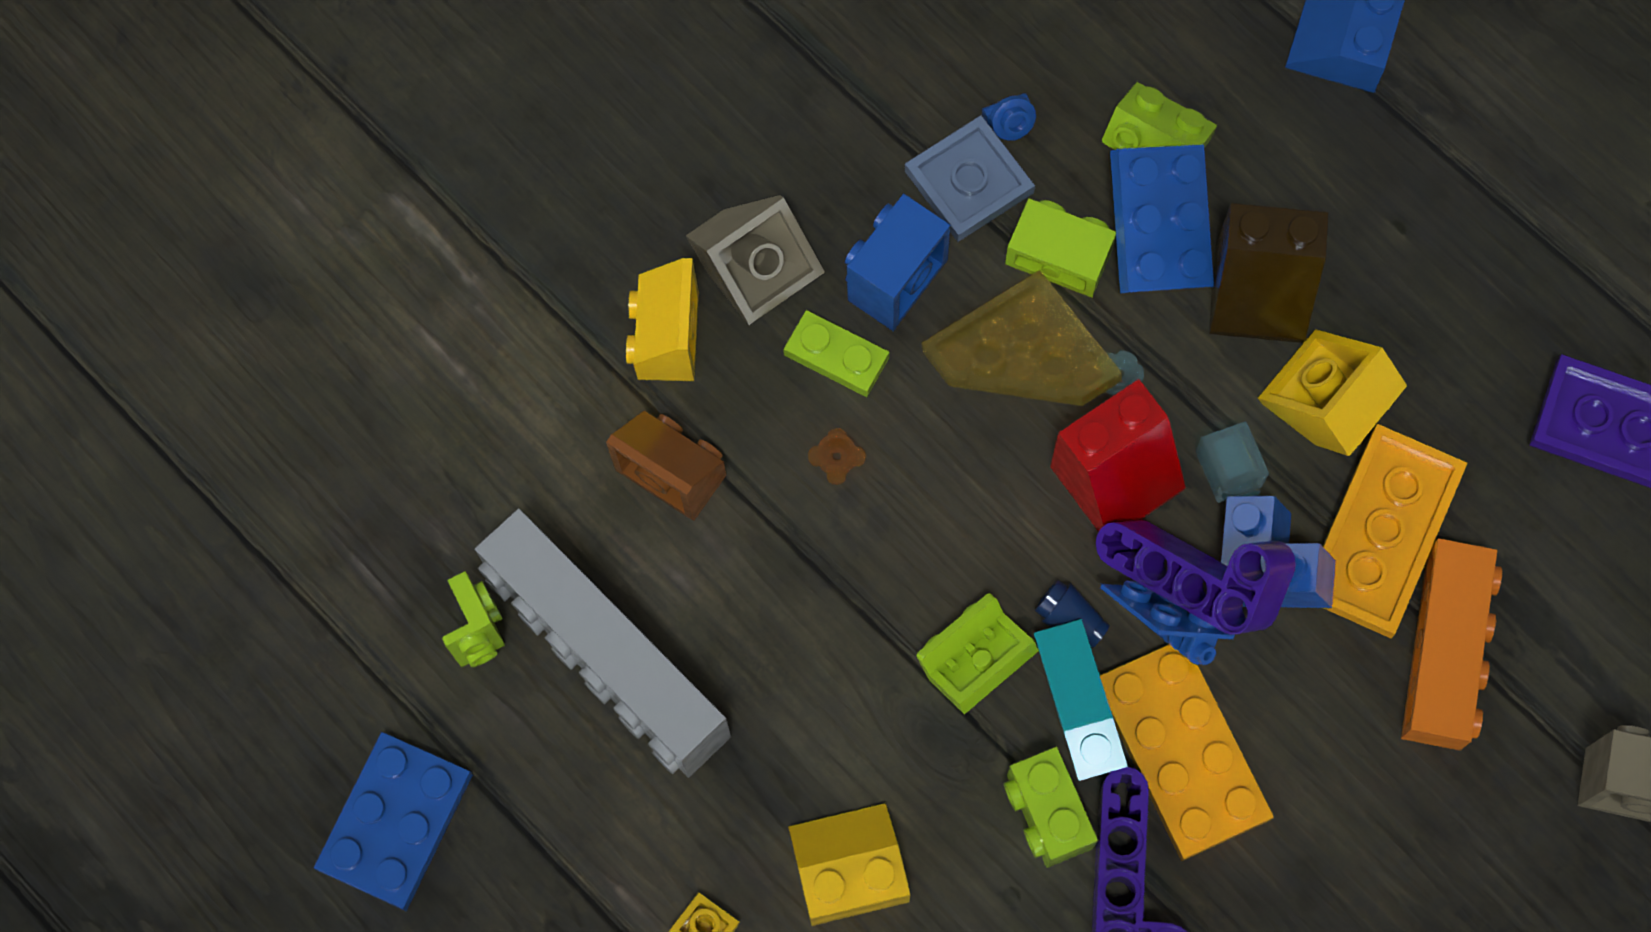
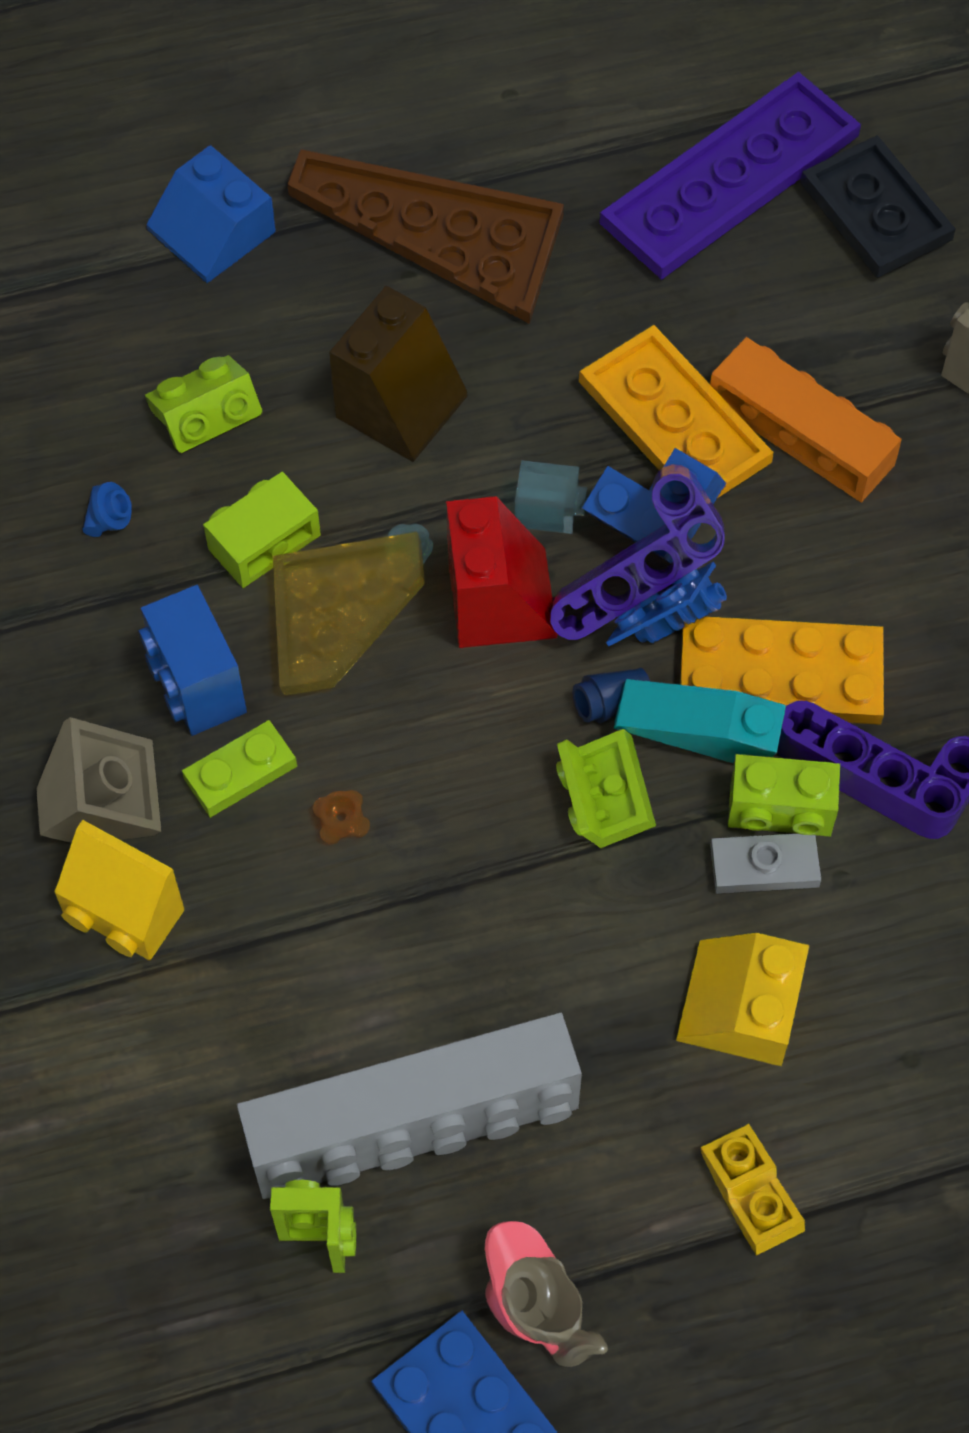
camera: 65 degrees left, 10 degrees down
dark orange slope [606,411,726,521] -> none
sand blue plate [905,116,1035,242] -> none
blue plate [1110,145,1214,293] -> none
yellow slope [1258,329,1407,456] -> none
none -> reddish brown wing [288,149,564,324]
none -> dark tan hair [485,1221,608,1367]
none -> light grey plate [710,833,821,894]

